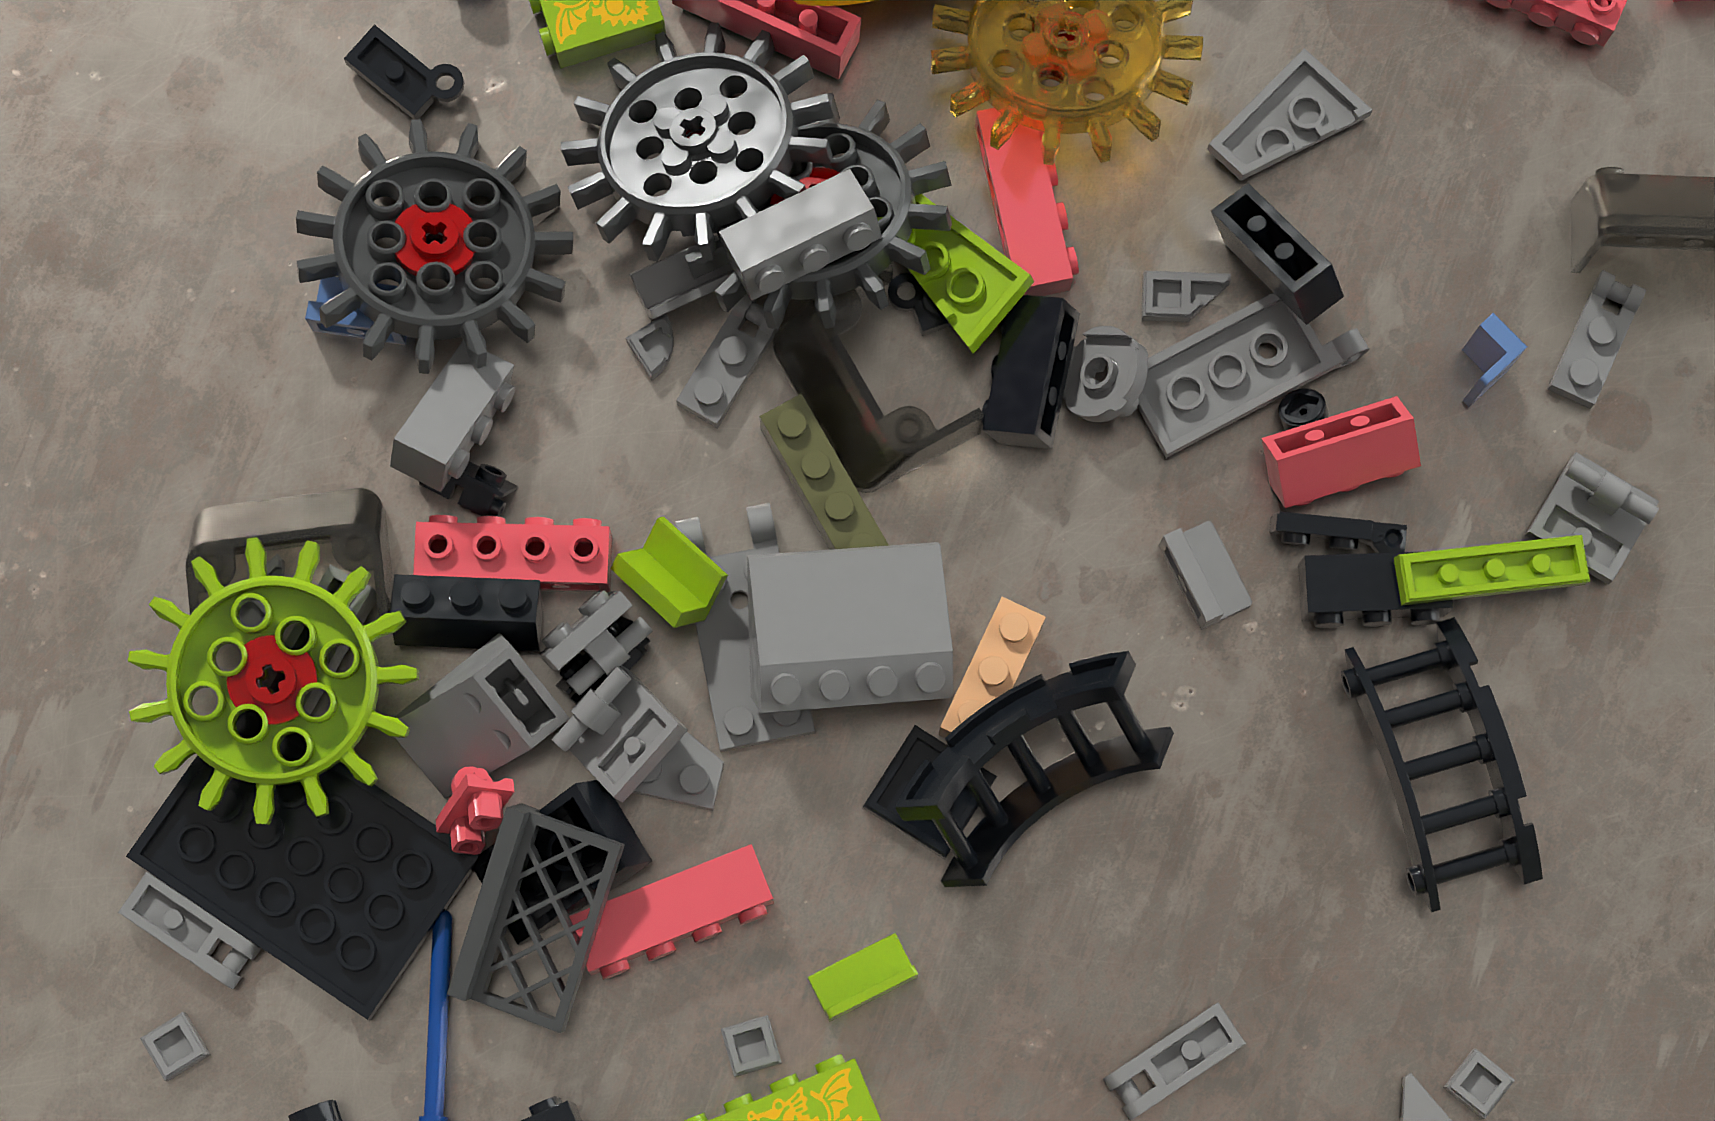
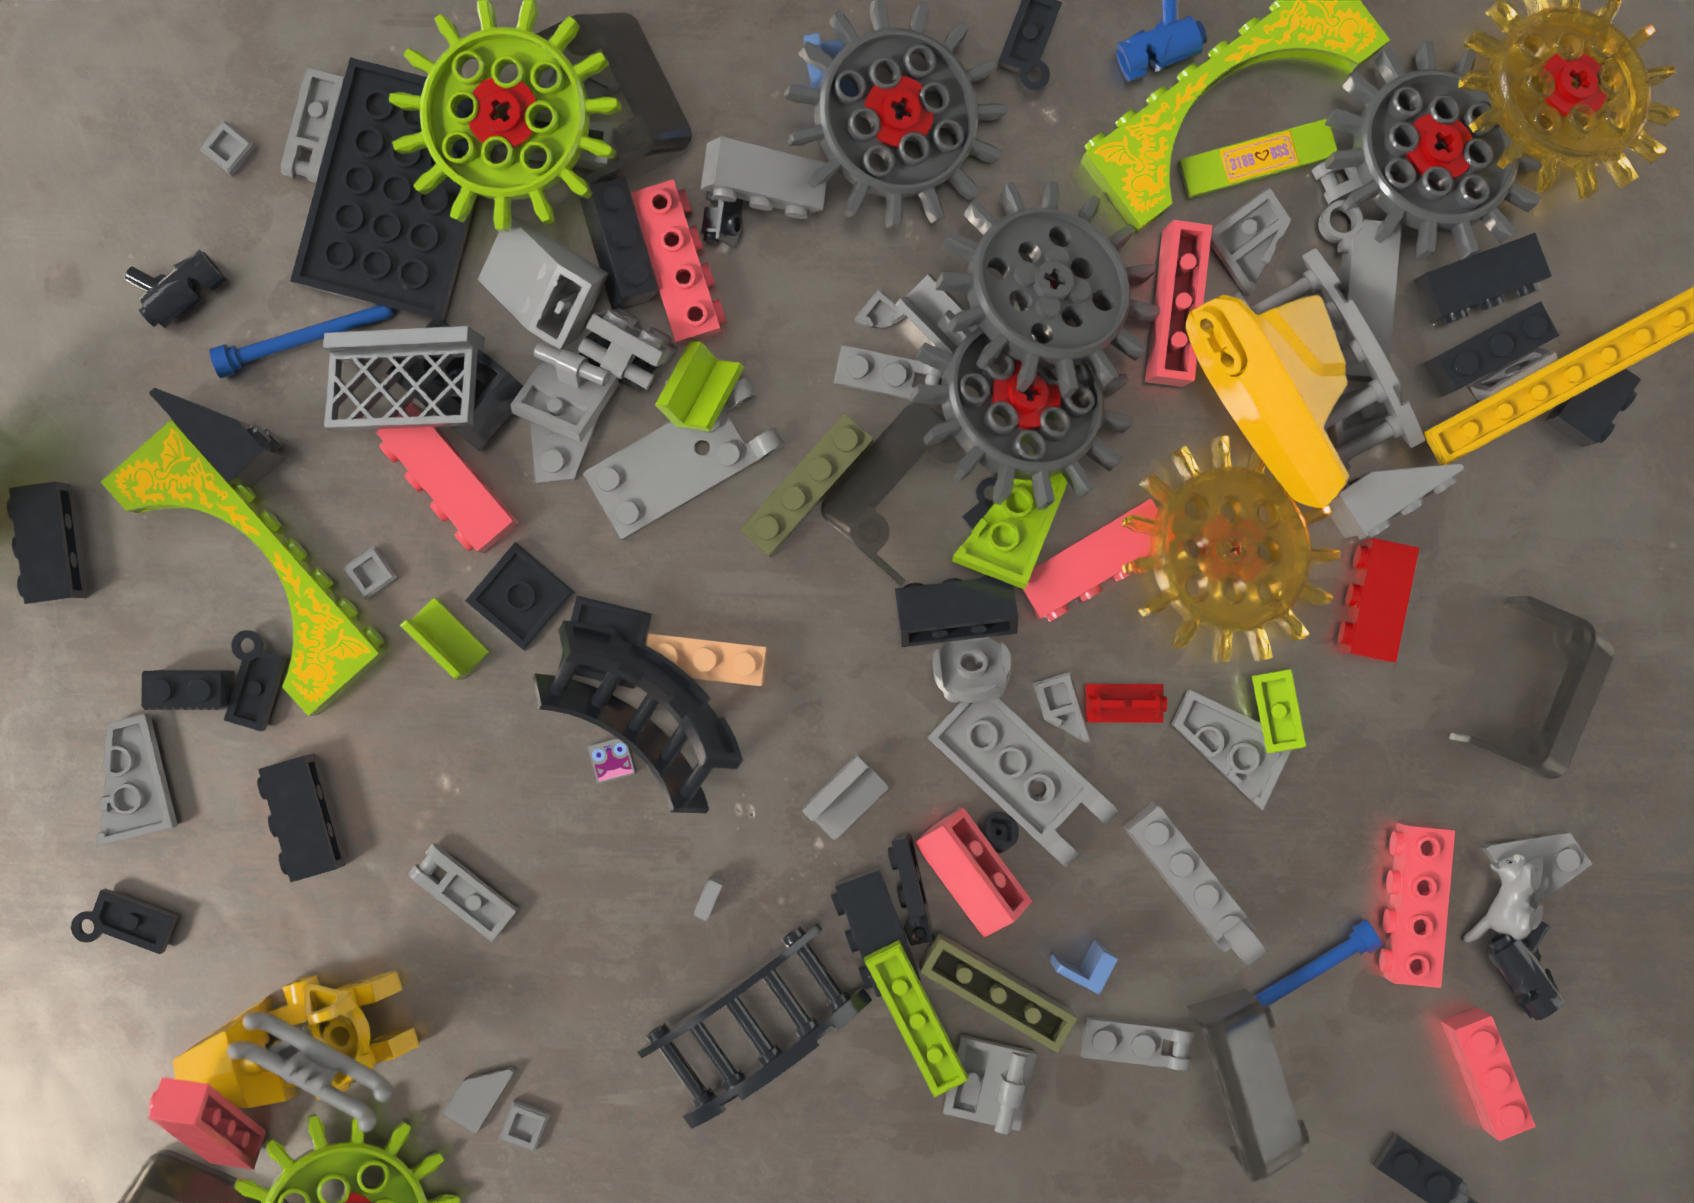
camera: 70 degrees right, 10 degrees up
coral hips [435,766,515,855] -> none
light grey brick [719,169,883,300] -> none
light grey slope [747,542,954,713] -> none
black brick [1211,183,1344,325] -> none
none -> black tile [465,542,576,651]
none -> tile [588,738,636,784]
none -> light grey tile [694,875,725,921]
none -> olive brick [919,932,1078,1053]
none -> red hinge [1085,684,1167,723]
none -> light grey hinge [1122,802,1267,967]
none -> blue piece [1213,919,1383,1033]
none -> lime panel [1252,667,1306,754]

